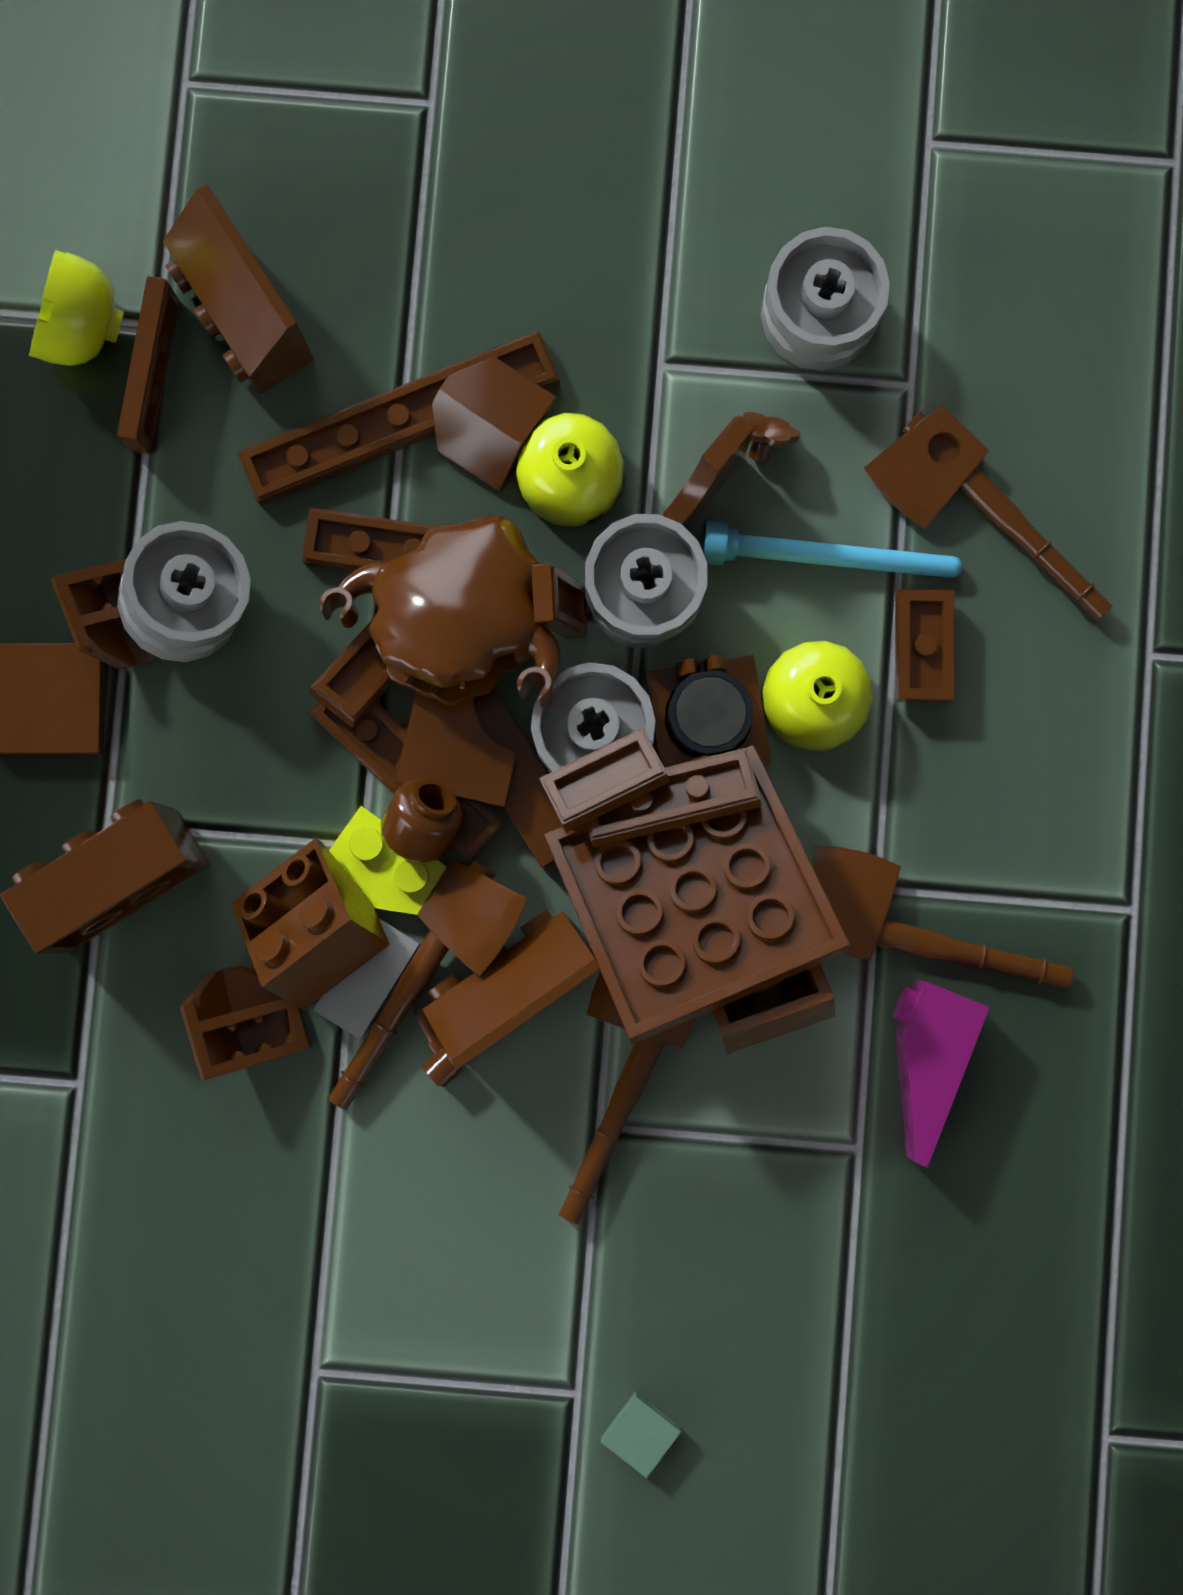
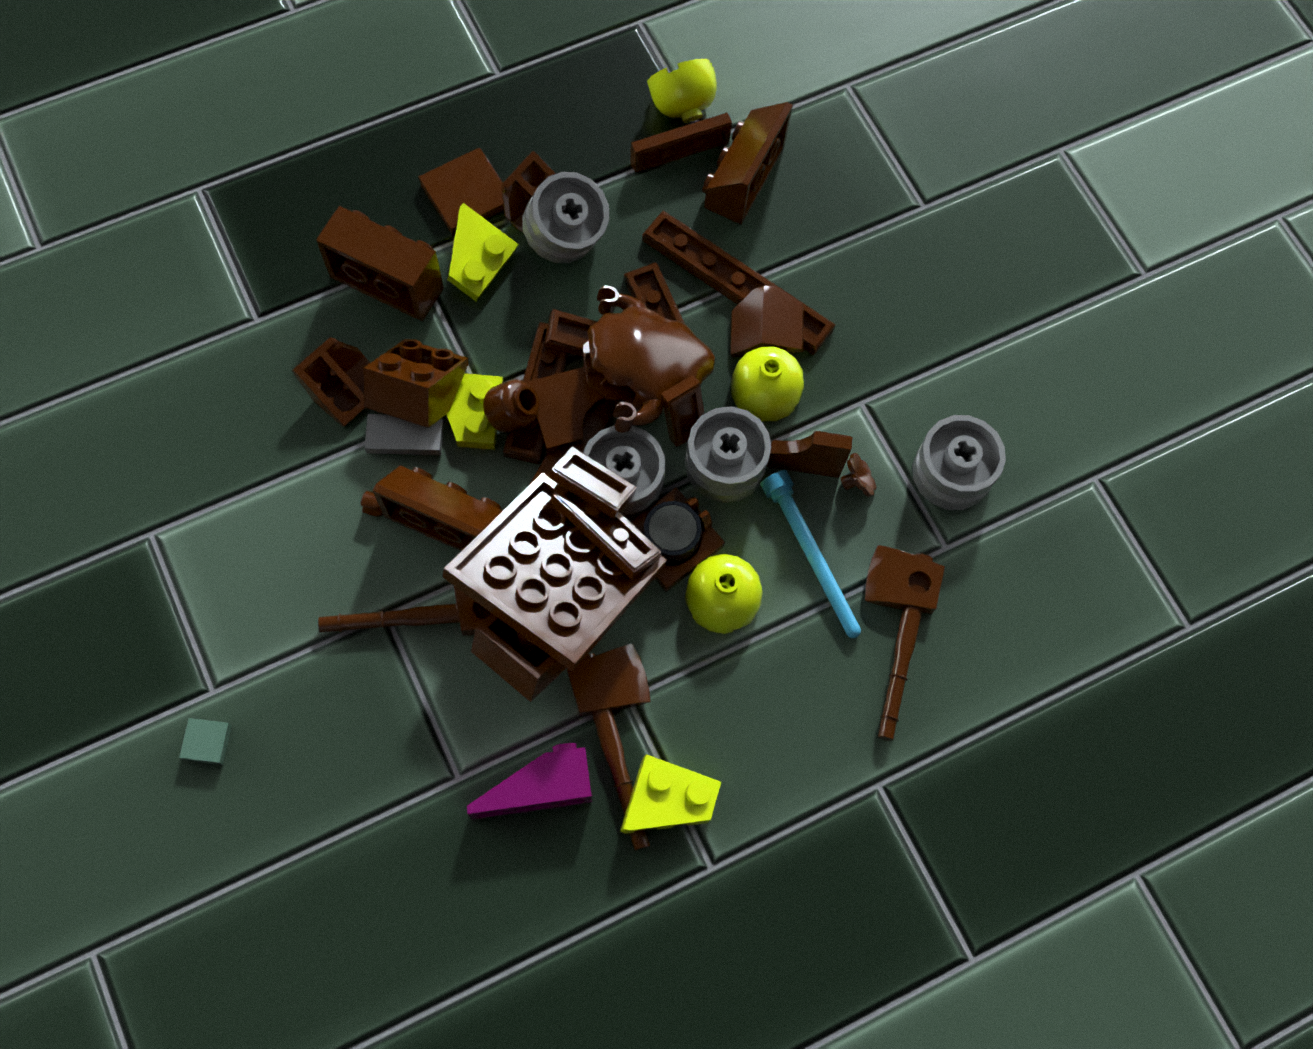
camera: 55 degrees right, 15 degrees down
reddish brown piece [328,859,528,1110] -> none
reddish brown plate [895,589,954,703] -> none
none -> neon yellow wing [447,203,519,301]
none -> neon yellow wing [620,754,721,834]

